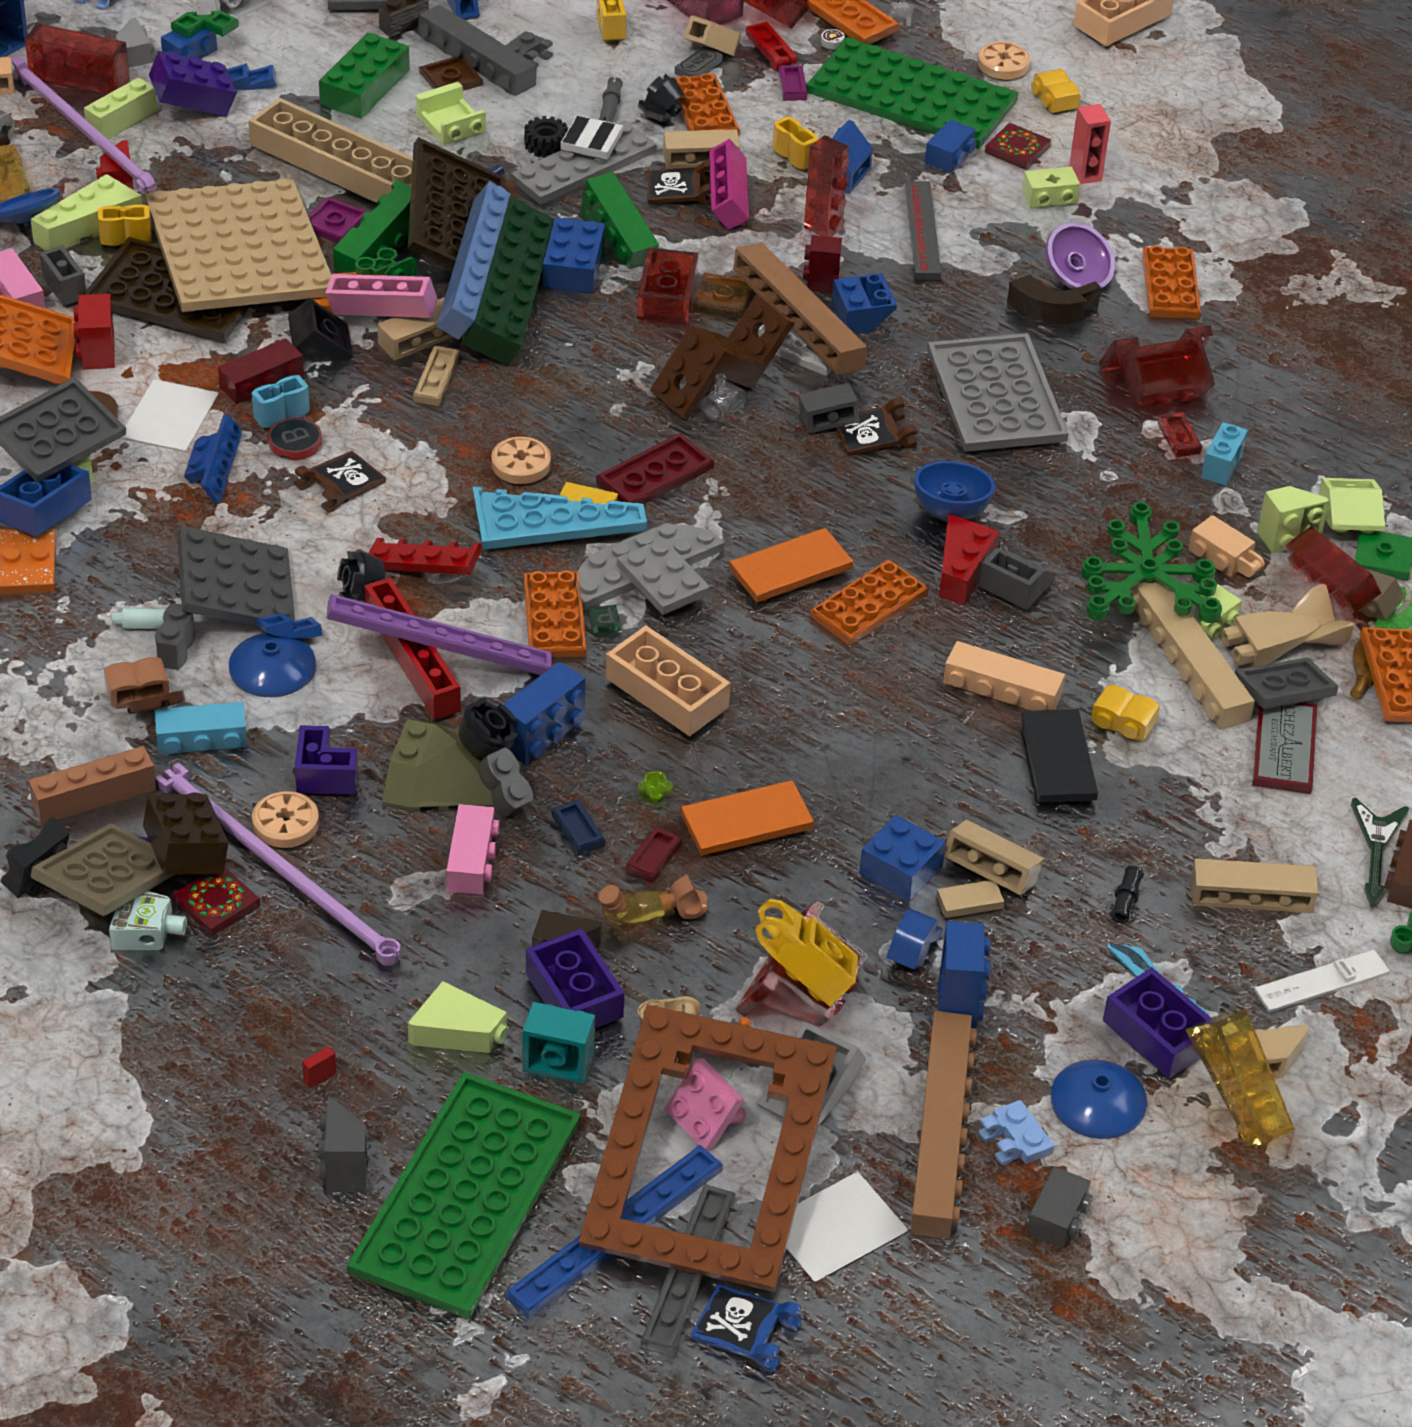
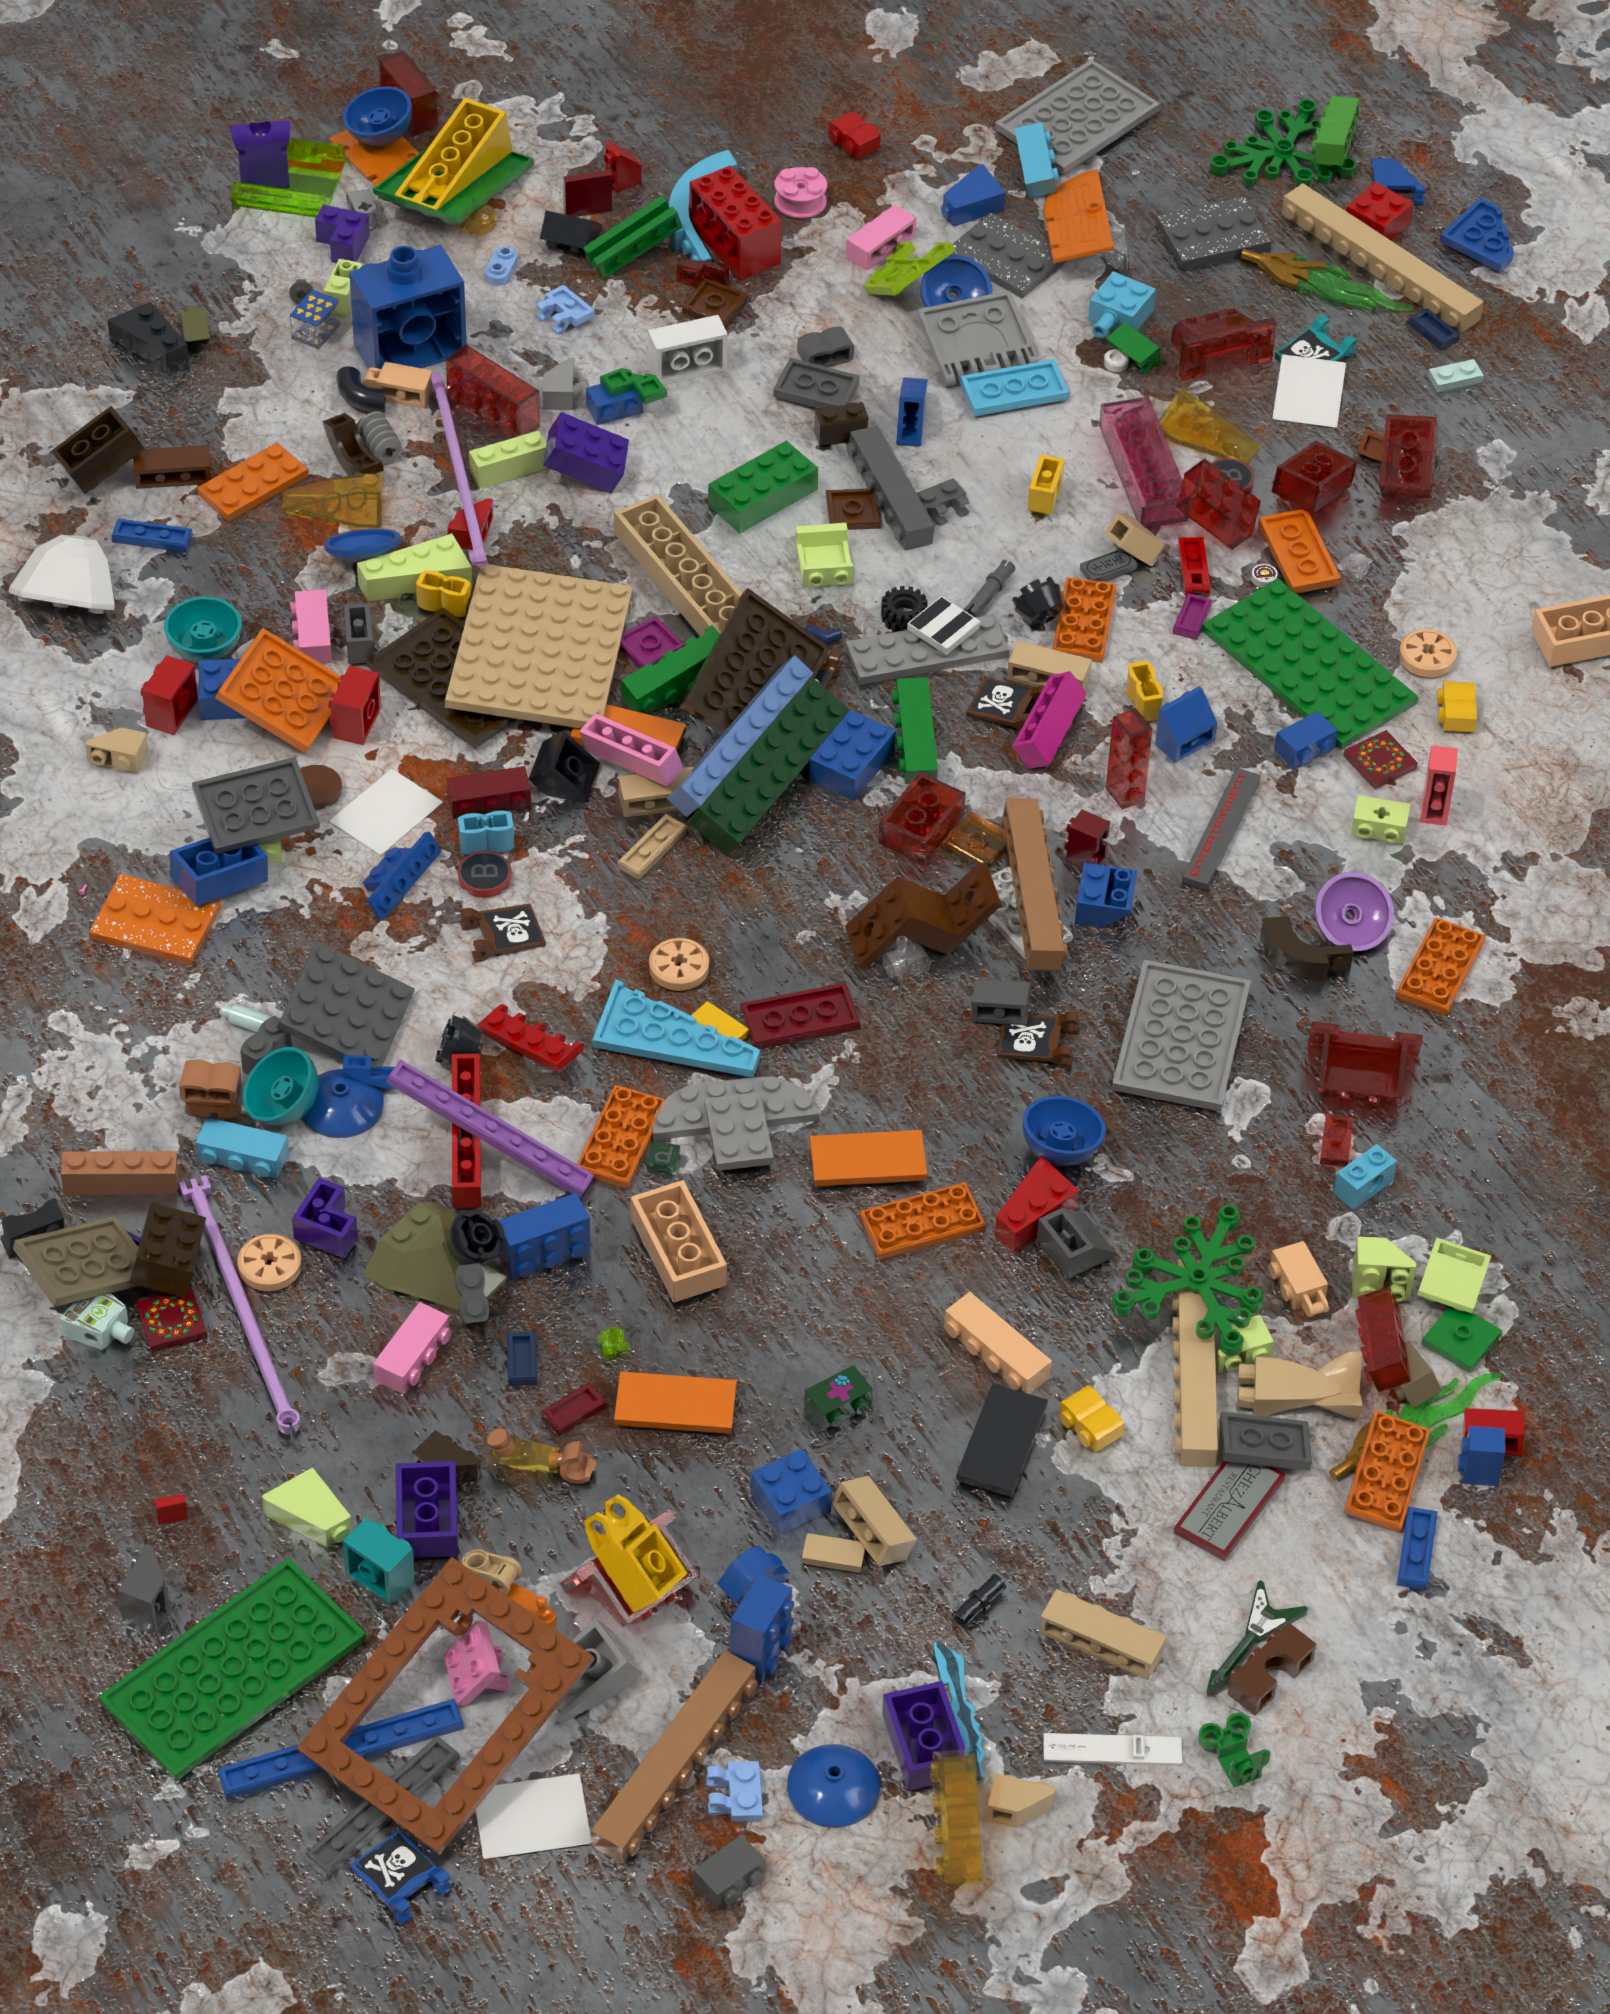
camera: 25 degrees right, 5 degrees up
blue slope [227,63,277,90] -> none
green piece [355,248,417,276] -> none
none -> teal piece [243,1047,319,1126]
none -> dark green brick [804,1365,873,1431]

